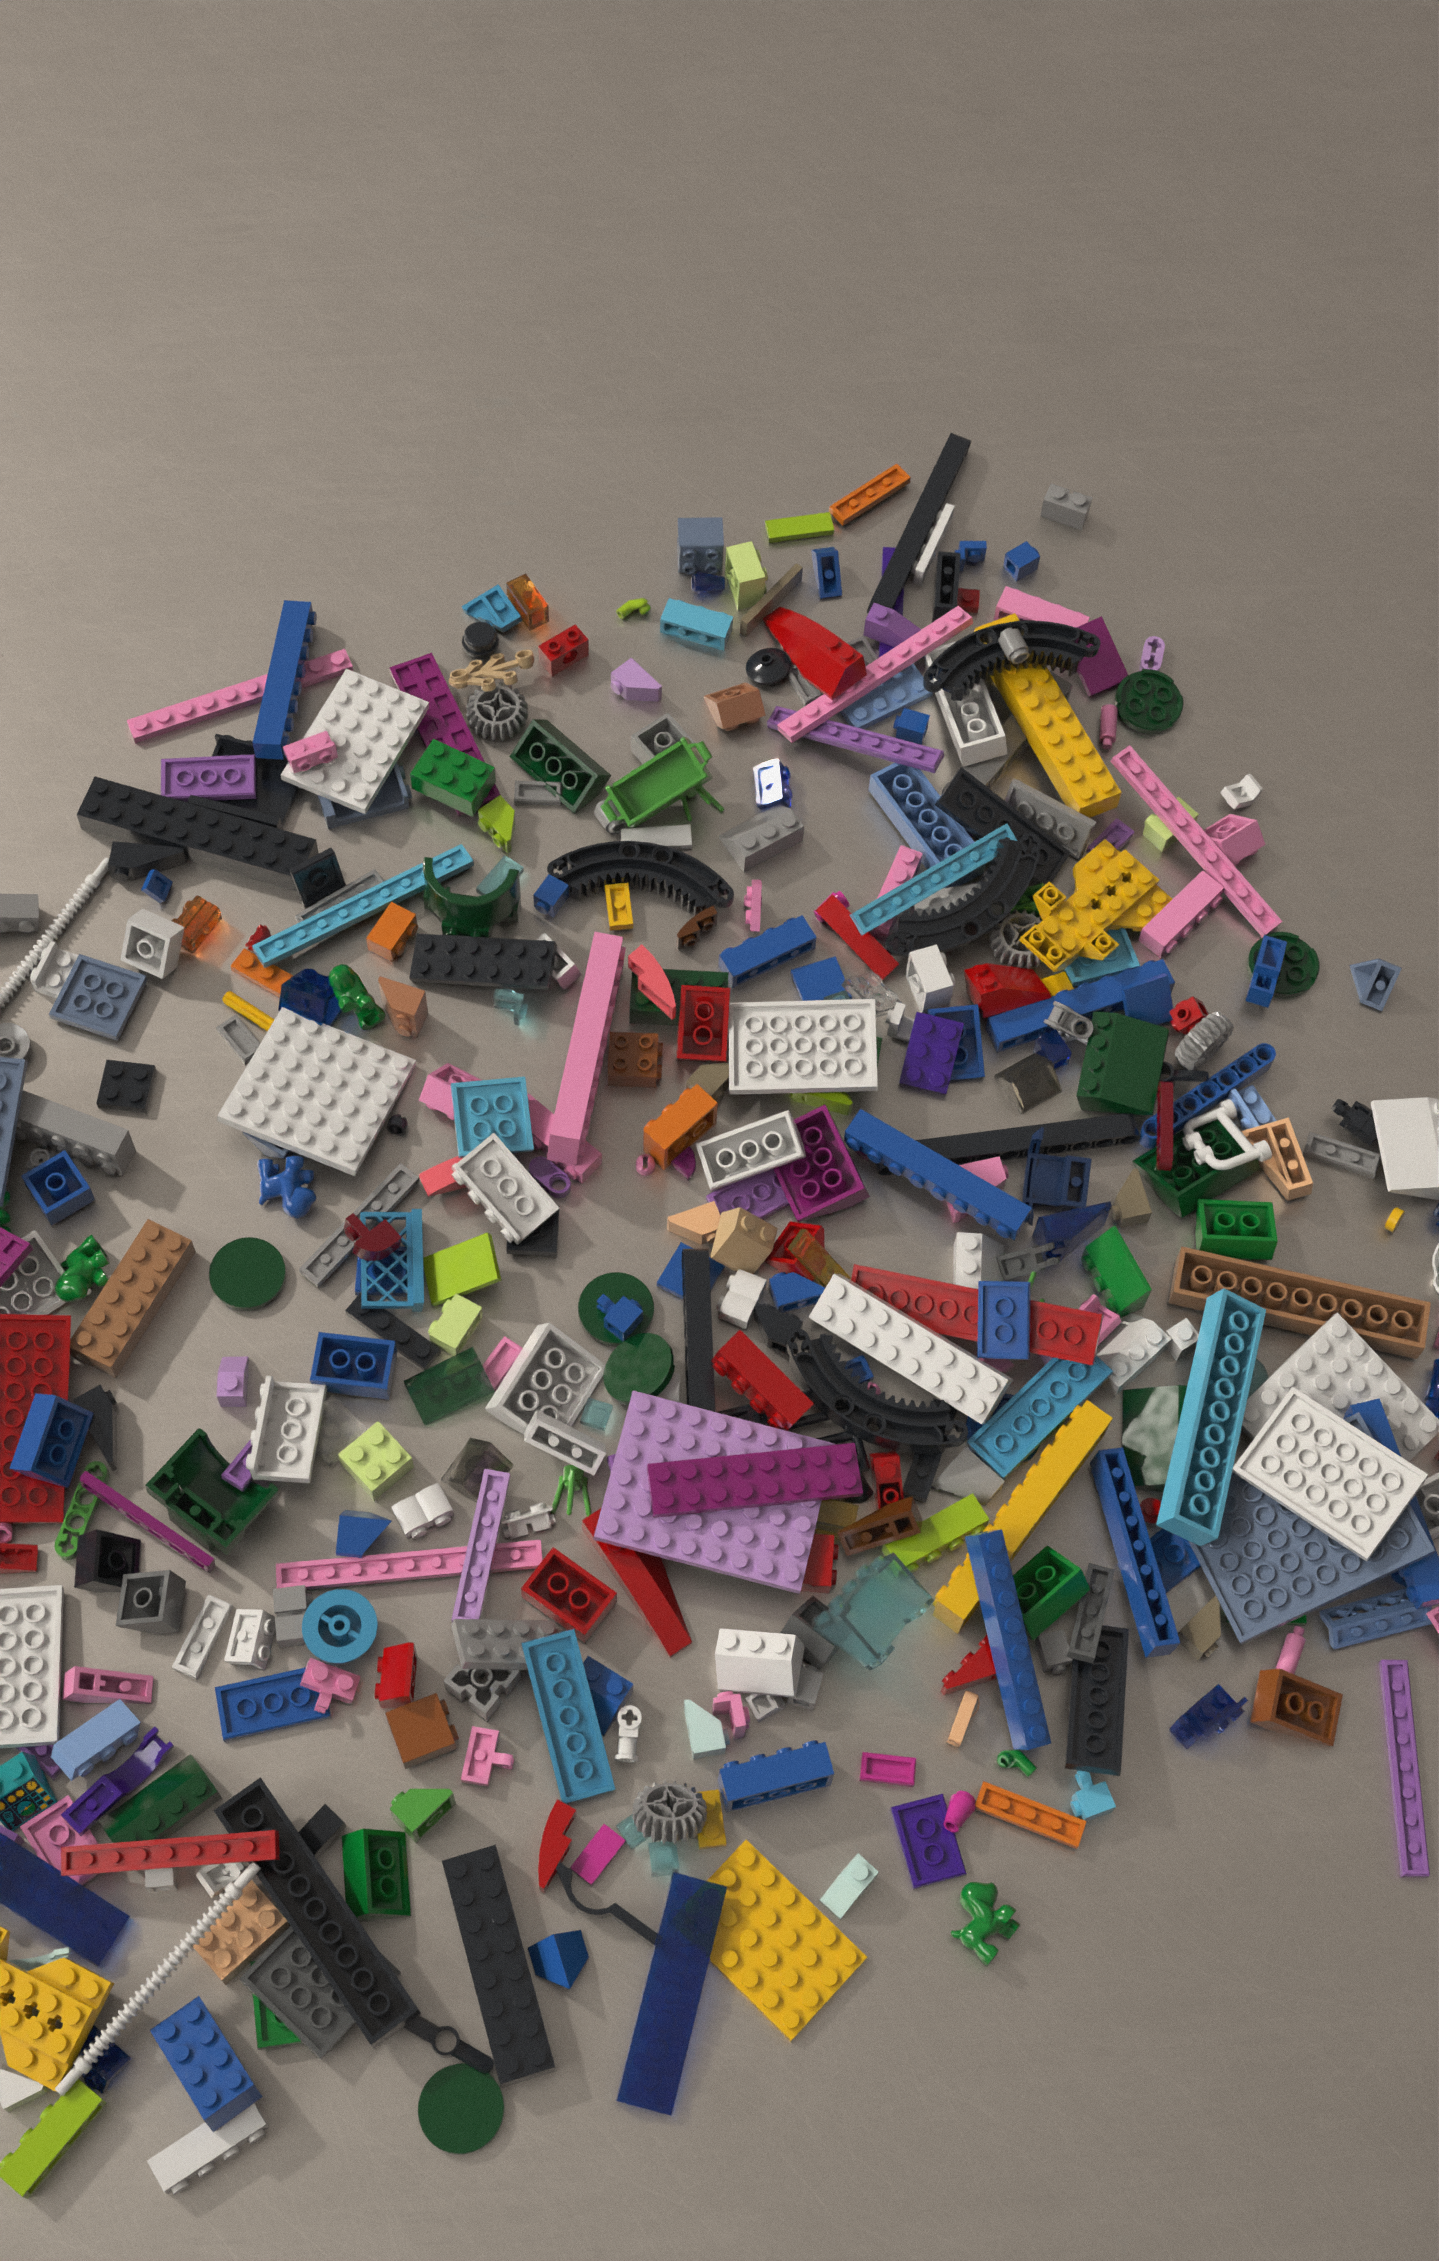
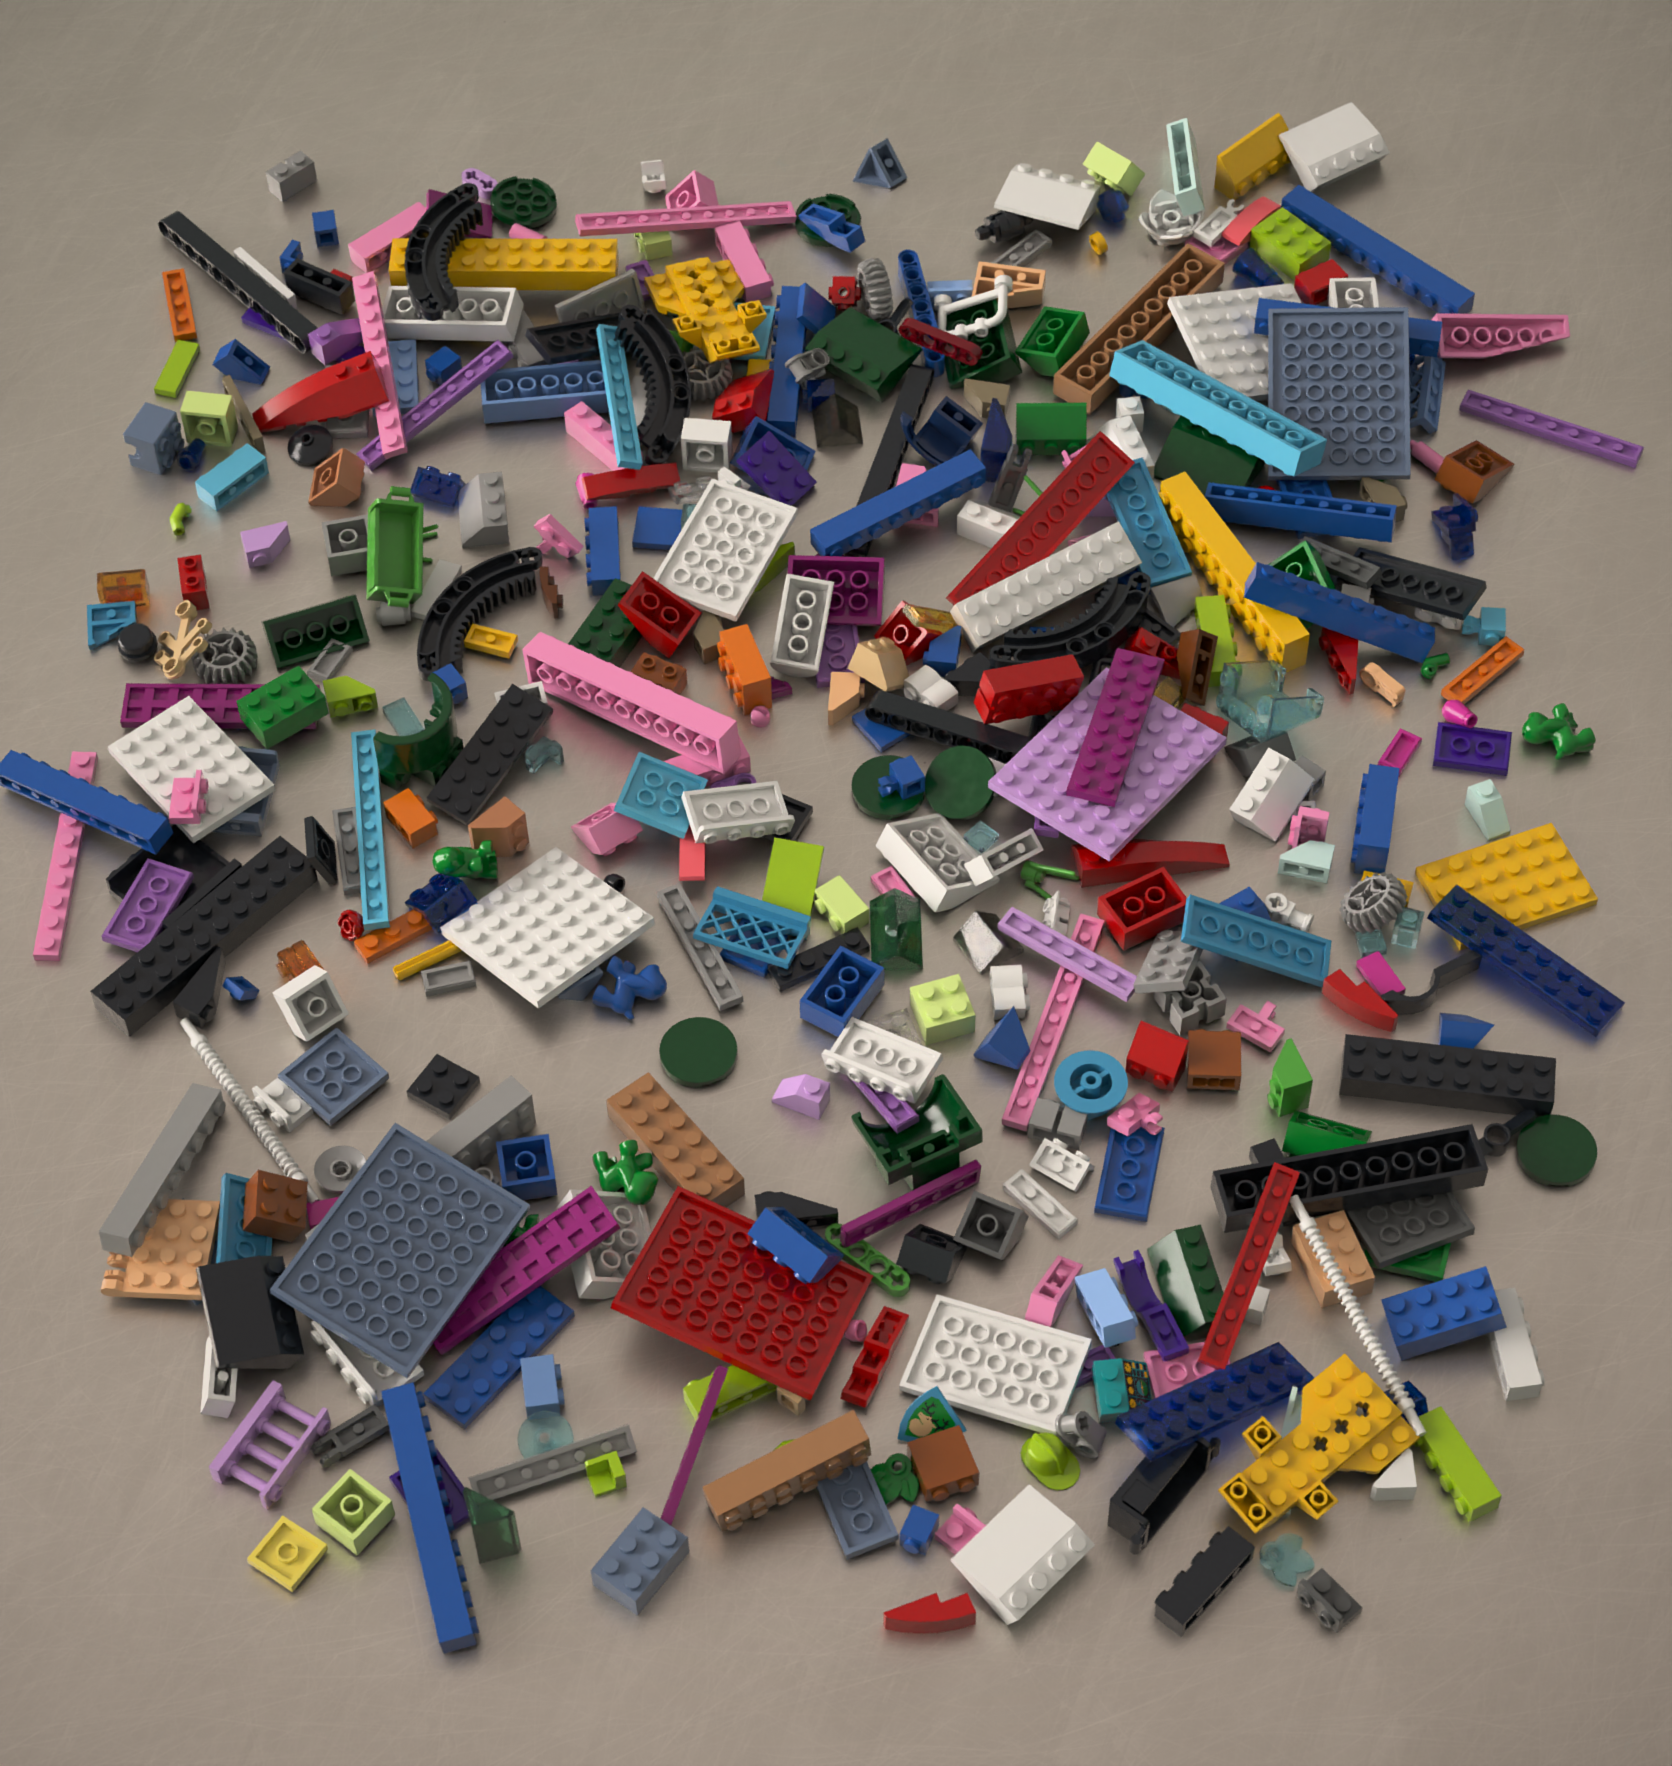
camera: 60 degrees left, 10 degrees down
dark red brick [344,1213,402,1261] -> none
coral slope [628,944,676,1020] -> none
blue tile [977,1281,1031,1359] -> none
light grey brick [998,628,1029,664] -> none
white plate [1232,1387,1428,1561] -> none

